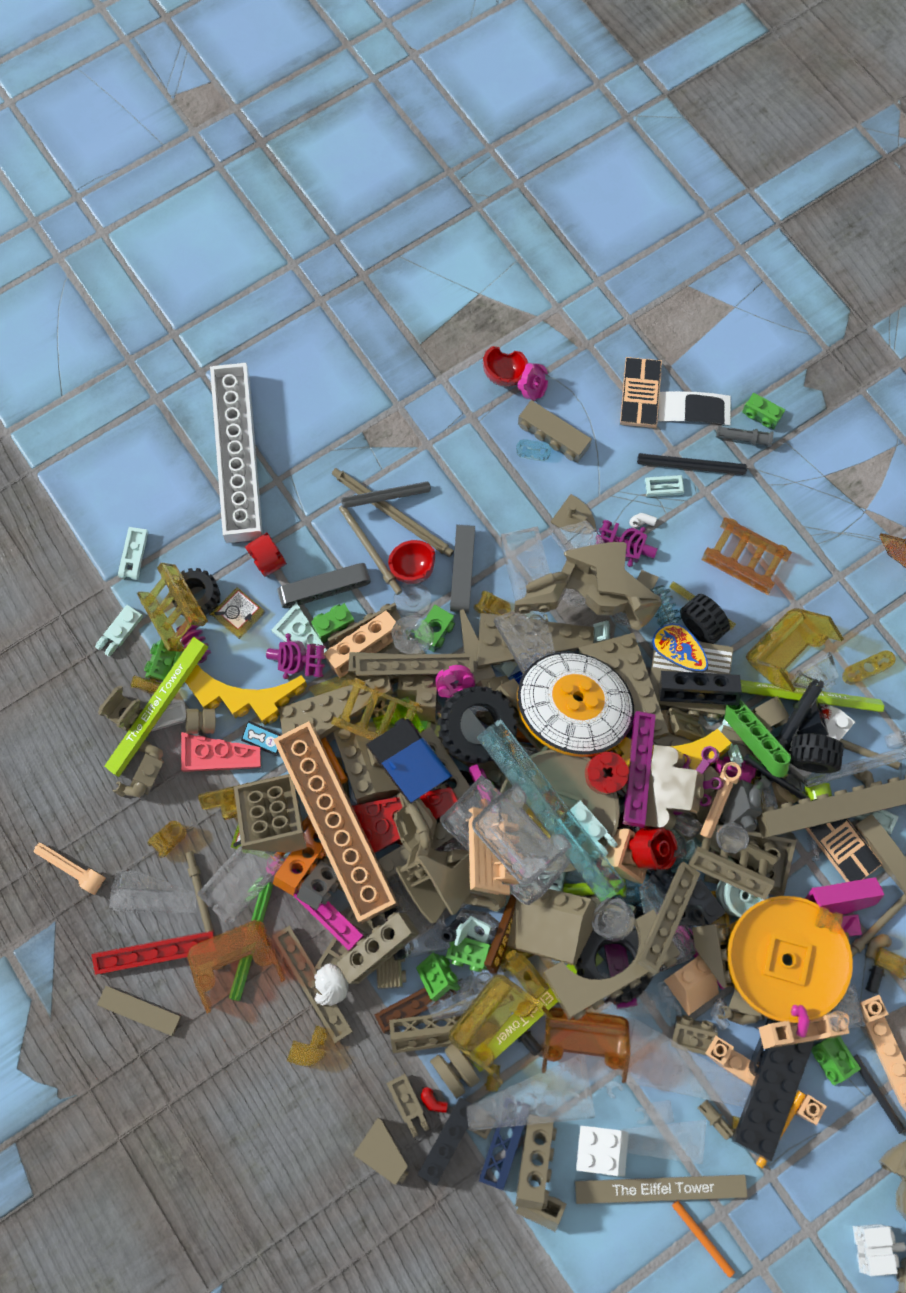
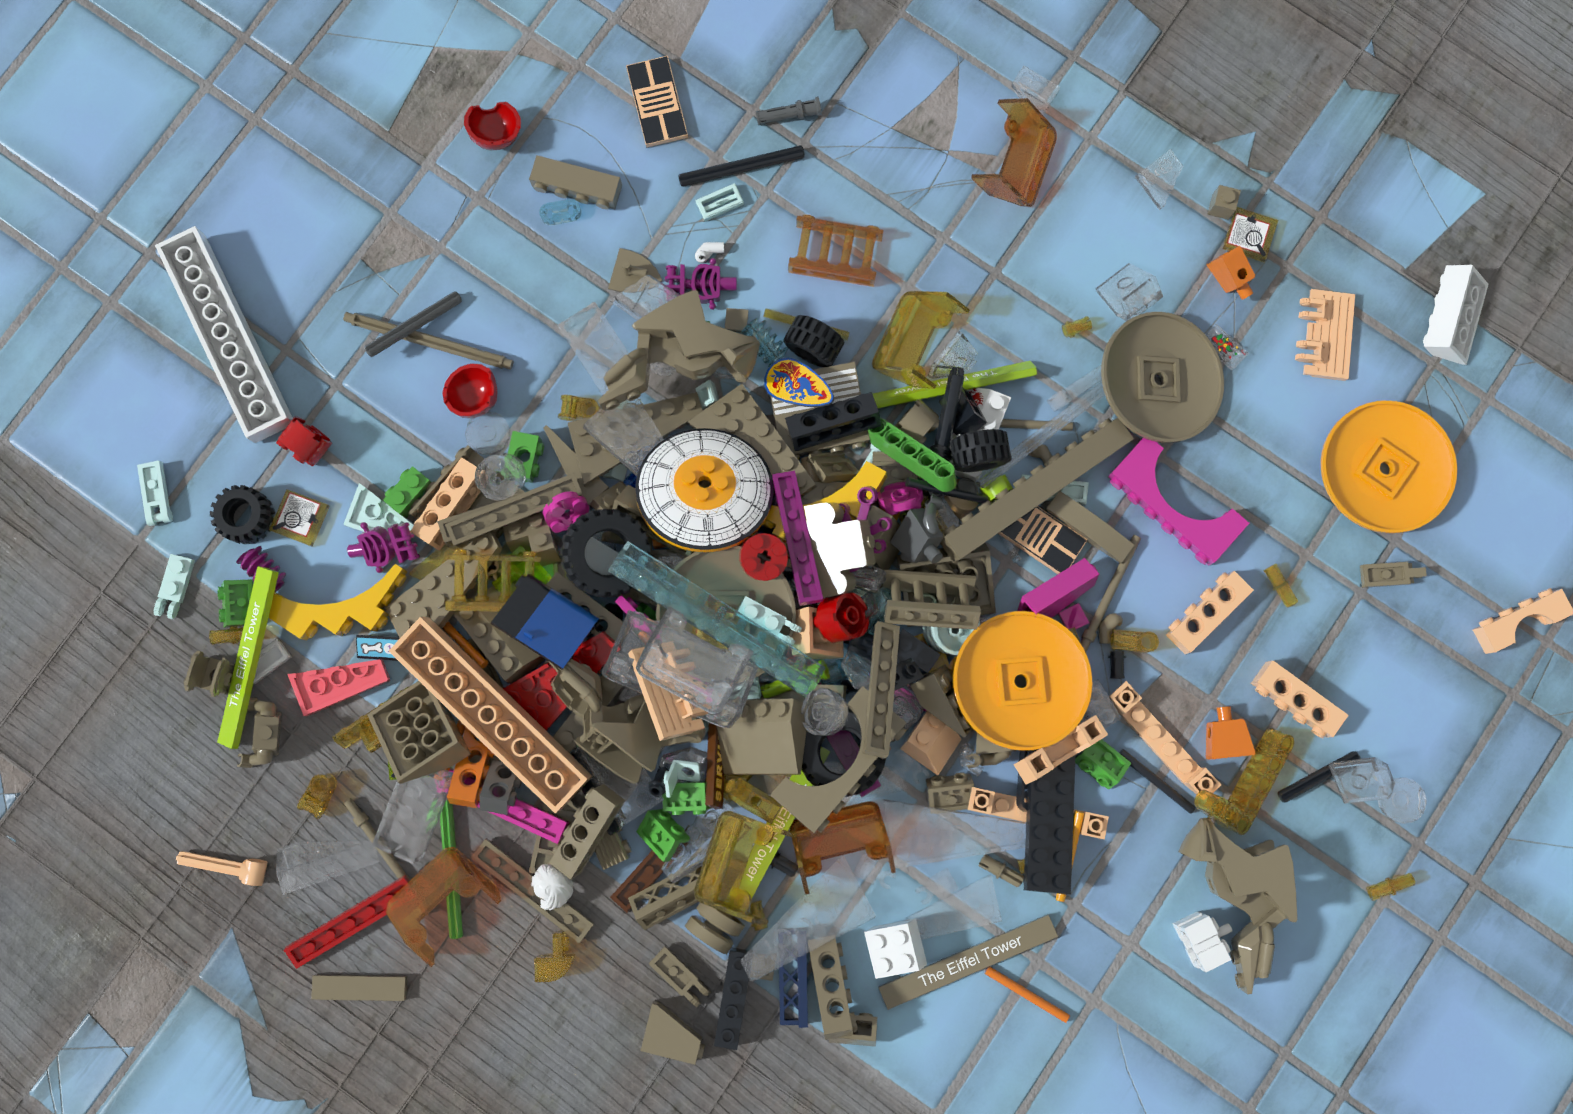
camera: 20 degrees left, 10 degrees up
clear yellow fence [137,563,208,652] -> none
dark tan wheel [186,709,215,734] -> none
dark grey beam [277,563,371,609] -> none
dark tan bar [339,505,403,595] -> none
red arm [421,1087,448,1113] -> none
dark grey beam [450,524,475,613] -> none
dark pink plate [518,363,548,401] -> none
sticker [658,391,731,425] -> none
light nougat axle [700,762,742,838] -> none
clear hair [716,822,750,854] -> none
light aqua axle [728,743,743,767] -> none
bright green bracket [742,392,785,430] -> none
dark pink arm [791,1004,810,1037] -> none
clear yellow wheel [815,907,843,934] -> none
clear piece [828,1011,849,1034] -> none
clear yellow beam [842,650,896,685] -> none

